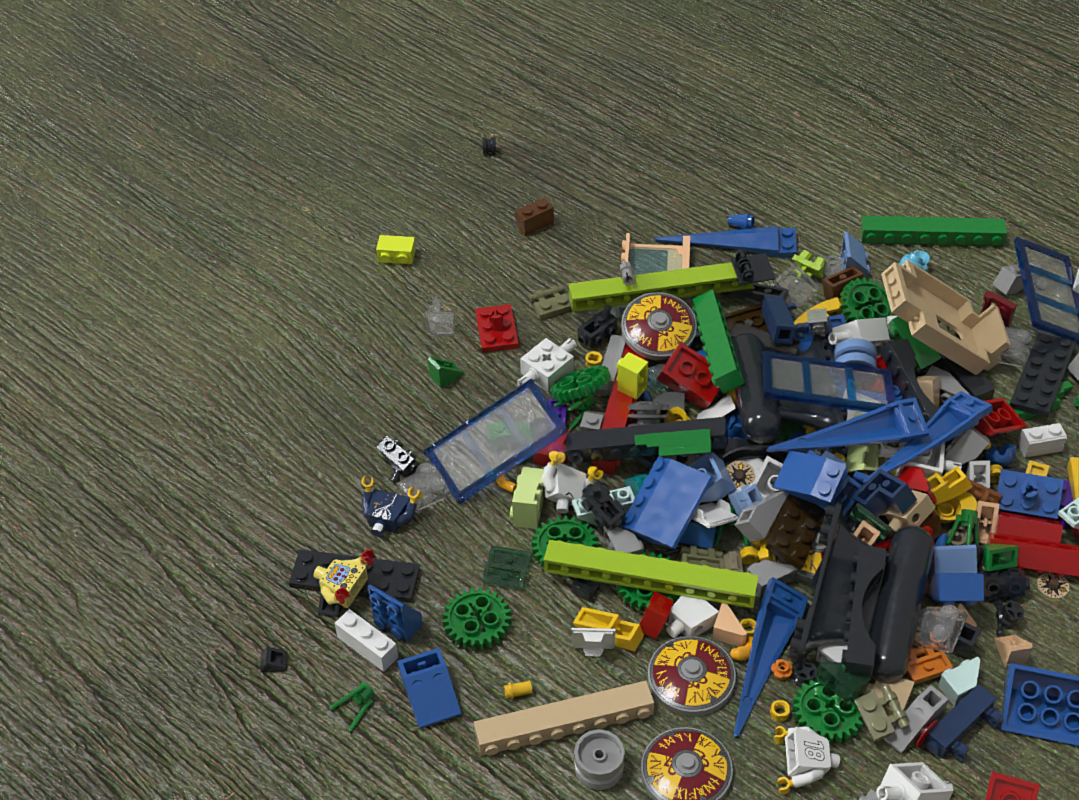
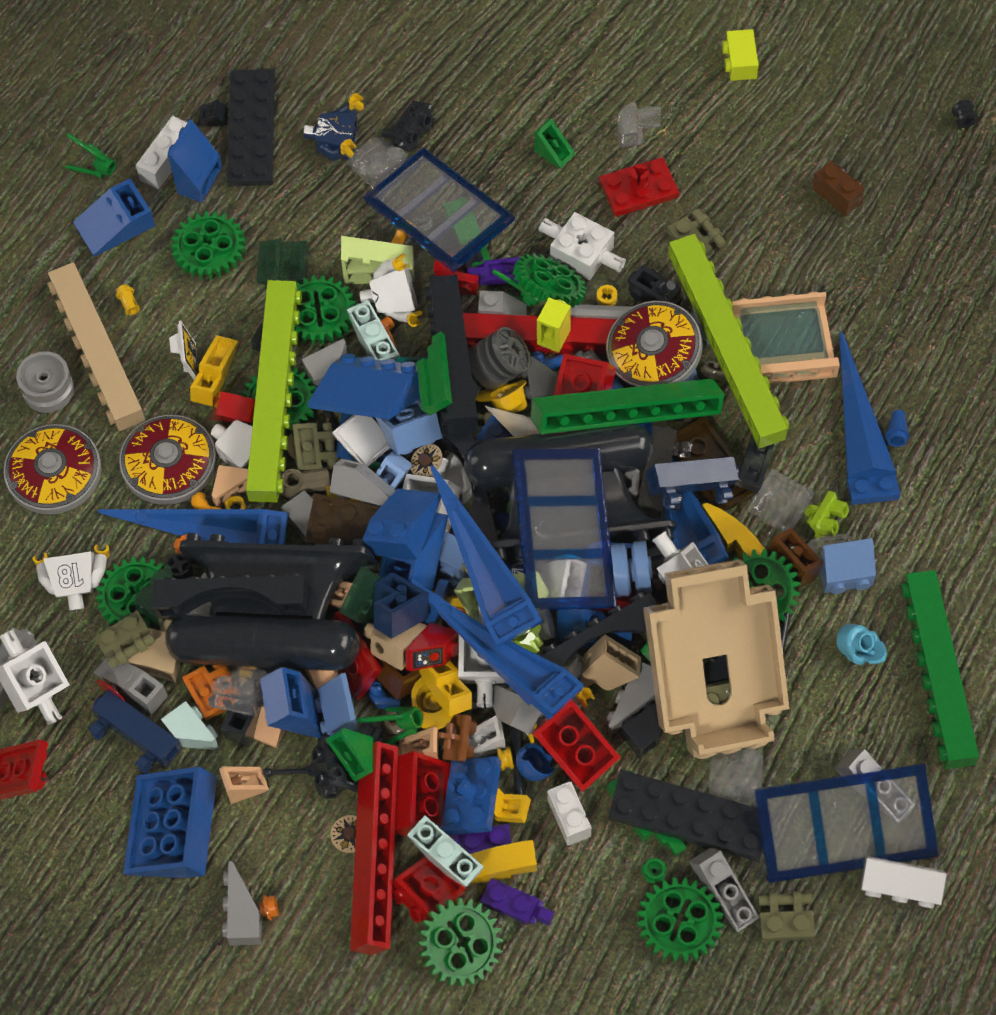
camera: 80 degrees right, 15 degrees up
black slope [260,646,287,672] -> none
torso [314,549,376,608] -> none
black brick [580,482,625,529] -> none
light grey axle [620,260,635,286] -> none
black hinge [730,249,776,285] -> none
yellow axle [770,700,790,723] -> none
light grey slope [807,308,829,338] -> none
dark red plate [980,291,1017,333] -> none
black wheel [996,601,1024,627] -> none

